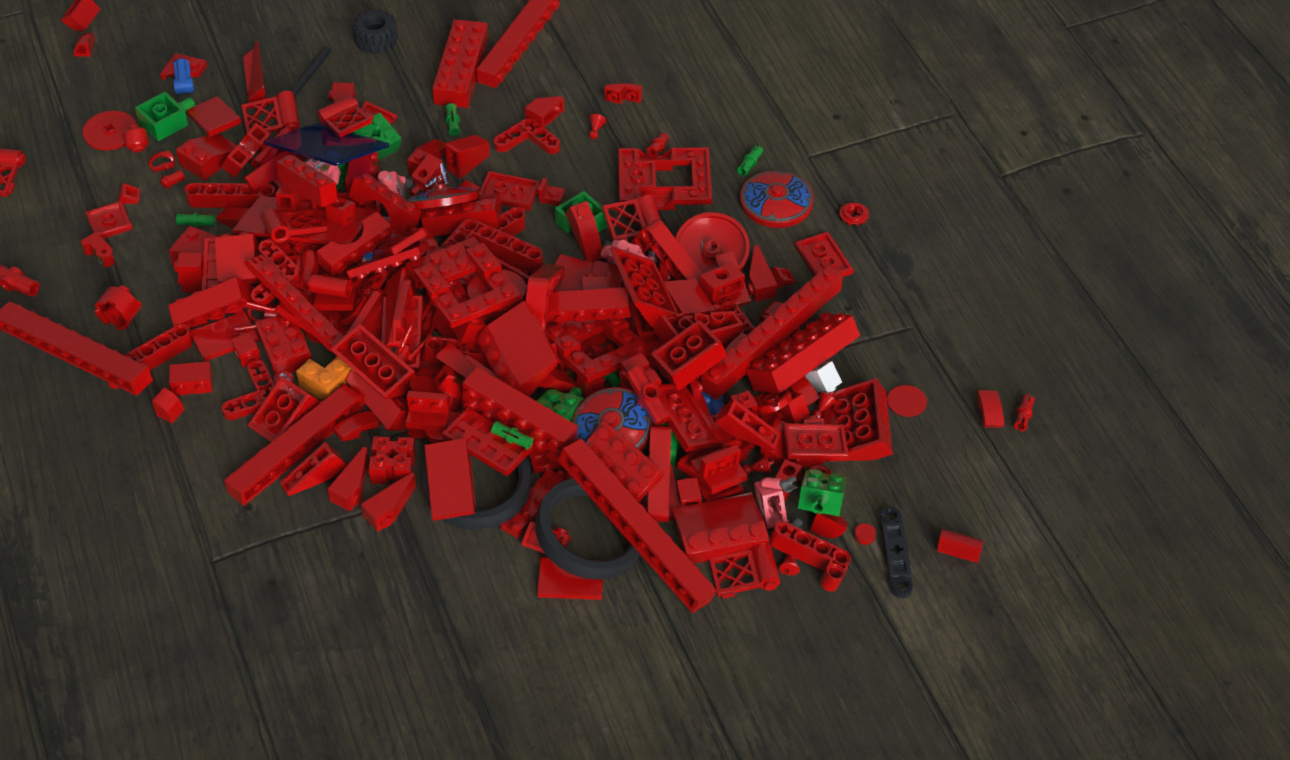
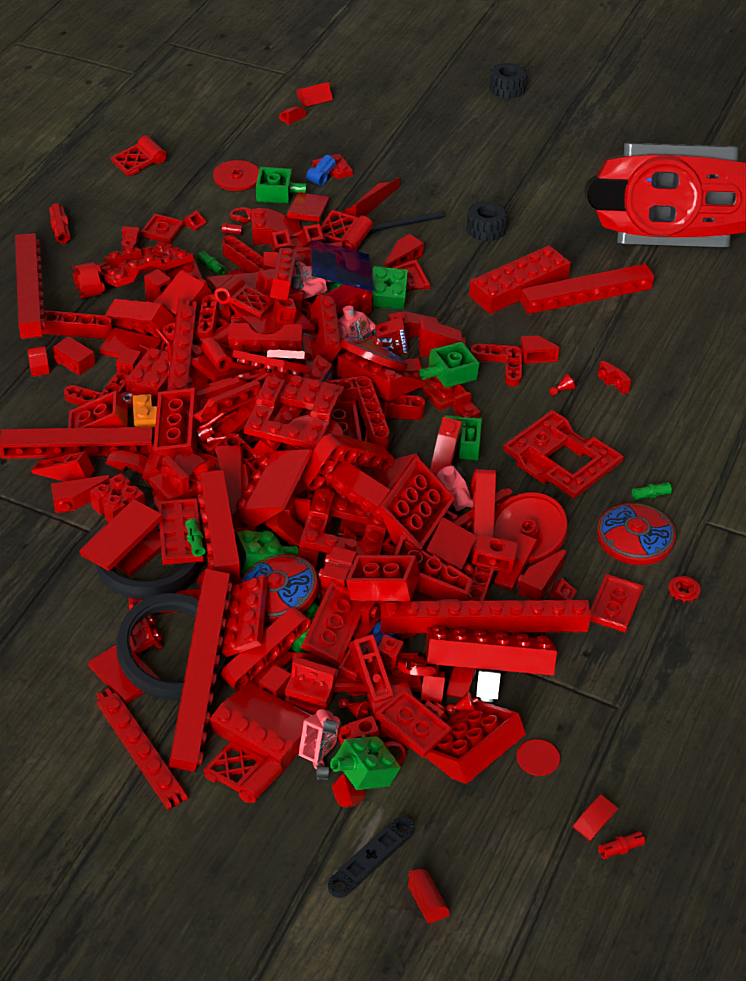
camera: 45 degrees right, 5 degrees down
red head [123,125,149,152] -> none
red piece [317,96,373,138] -> none
red slope [361,472,416,532] -> none
green pin [445,103,460,136] -> none
red piece [601,195,661,242] -> none
red piece [625,366,672,426] -> none
red pin [646,132,669,158] -> none
red beam [769,521,851,592] -> none
red piece [779,554,800,575] -> none
red tile [854,523,876,545] -> none
none -> red piece [96,242,194,287]
none -> red hinge [96,688,188,810]
none -> green brick [419,342,479,388]

